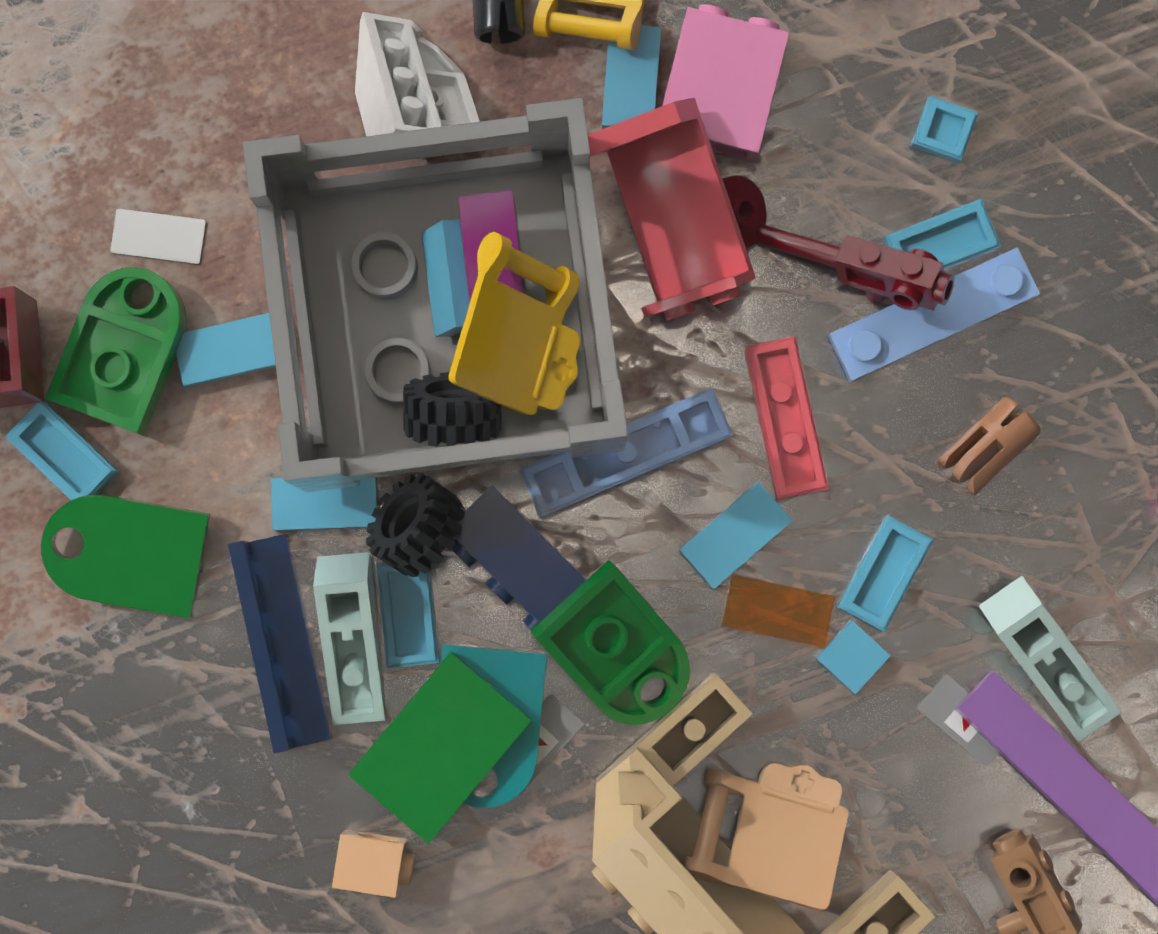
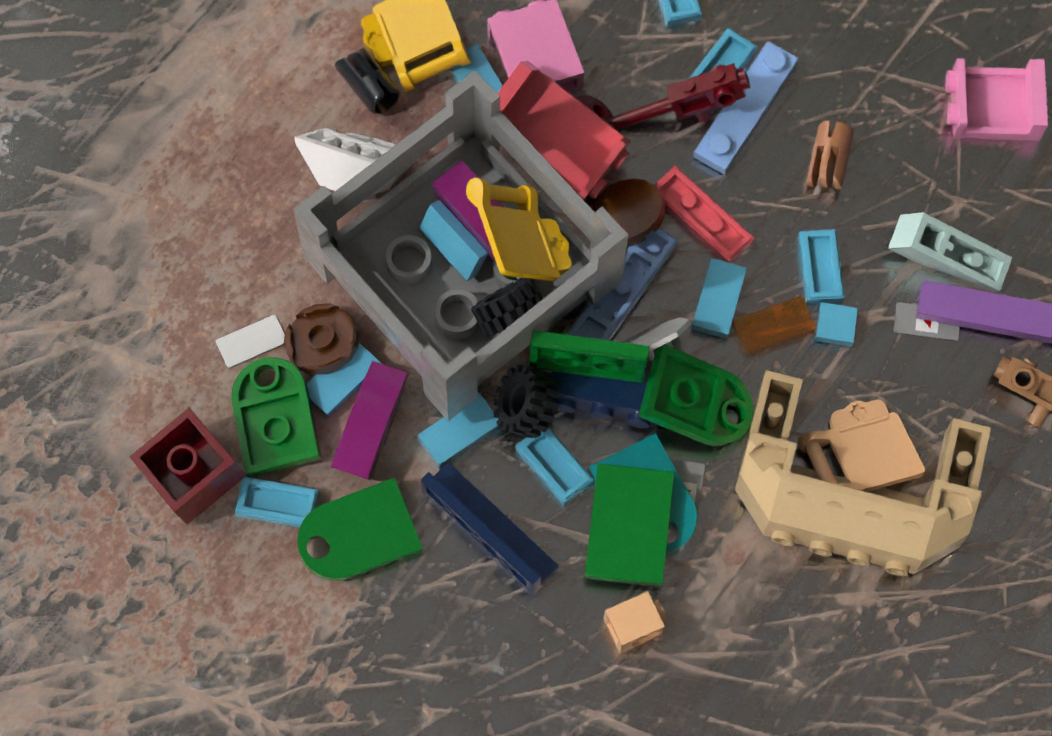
camera: 35 degrees left, 15 degrees down
light aqua slope [313,552,386,725] -> none
none -> reddish brown tile [284,303,360,375]
none -> magenta slope [331,361,409,480]
none -> green tile [530,330,649,383]
none -> reddish brown tile [592,178,665,246]
none -> white piece [624,317,691,362]

